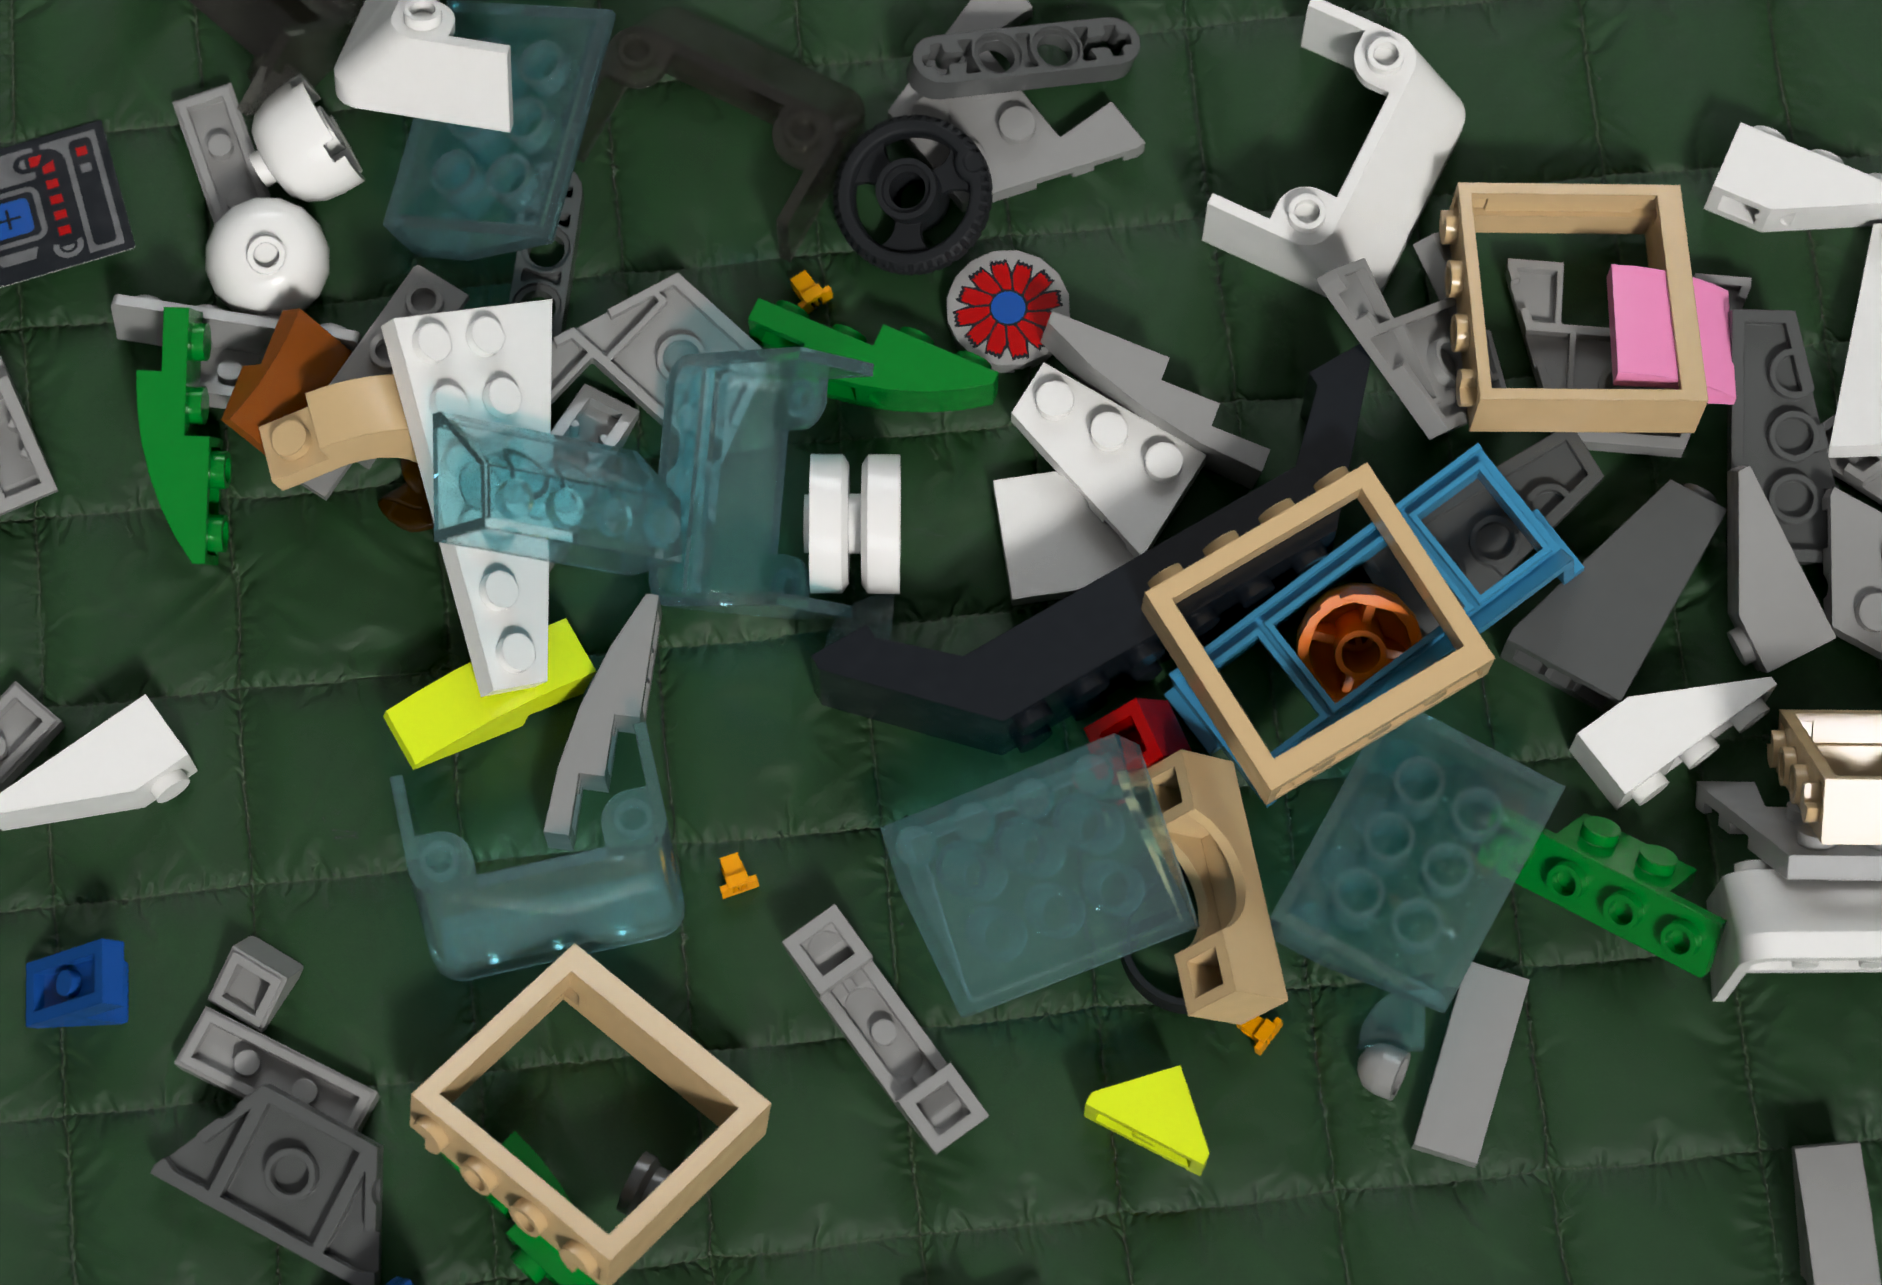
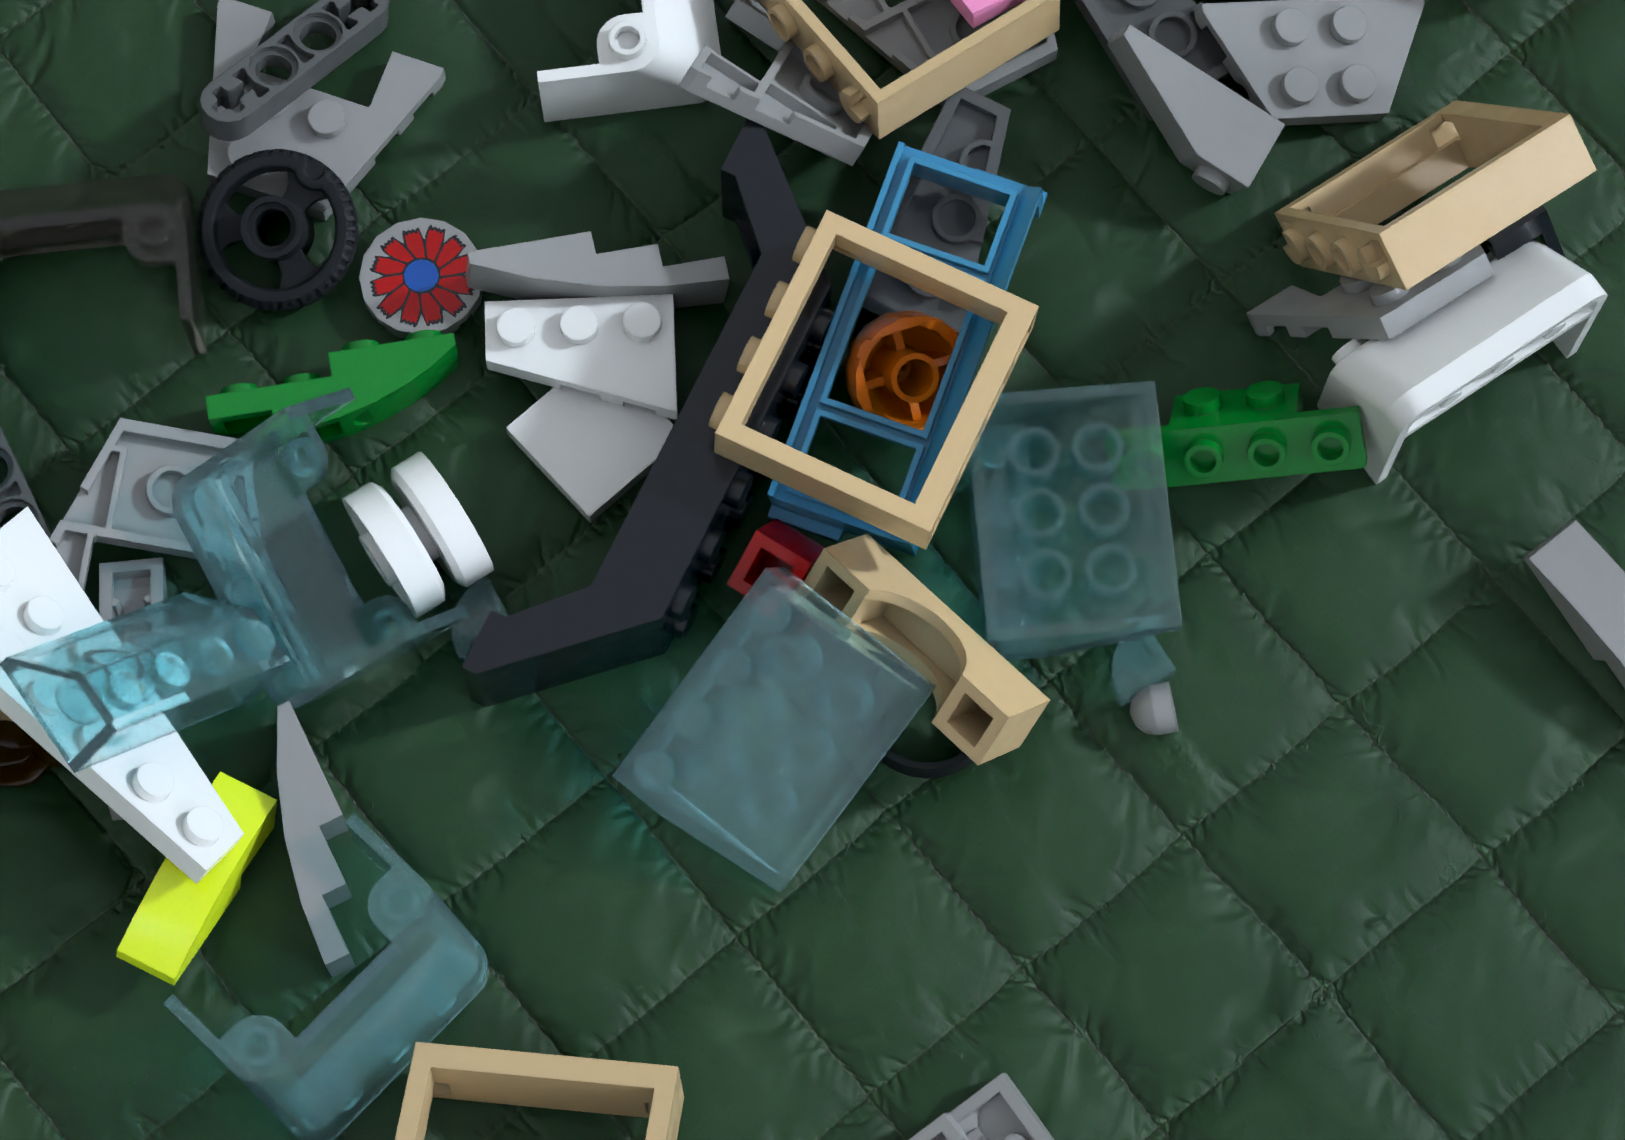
camera: 35 degrees left, 0 degrees up
light orange piece [719,852,759,899] -> none
light grey slope [781,904,989,1156] -> none
light orange piece [790,270,834,314] -> none
neon yellow slope [1084,1065,1209,1176] -> none
light orange piece [1236,1016,1283,1056] -> none
light grey tile [1412,960,1530,1168] -> none
dark grey slope [1500,479,1727,714] -> none
white slope [1569,677,1777,810] -> none

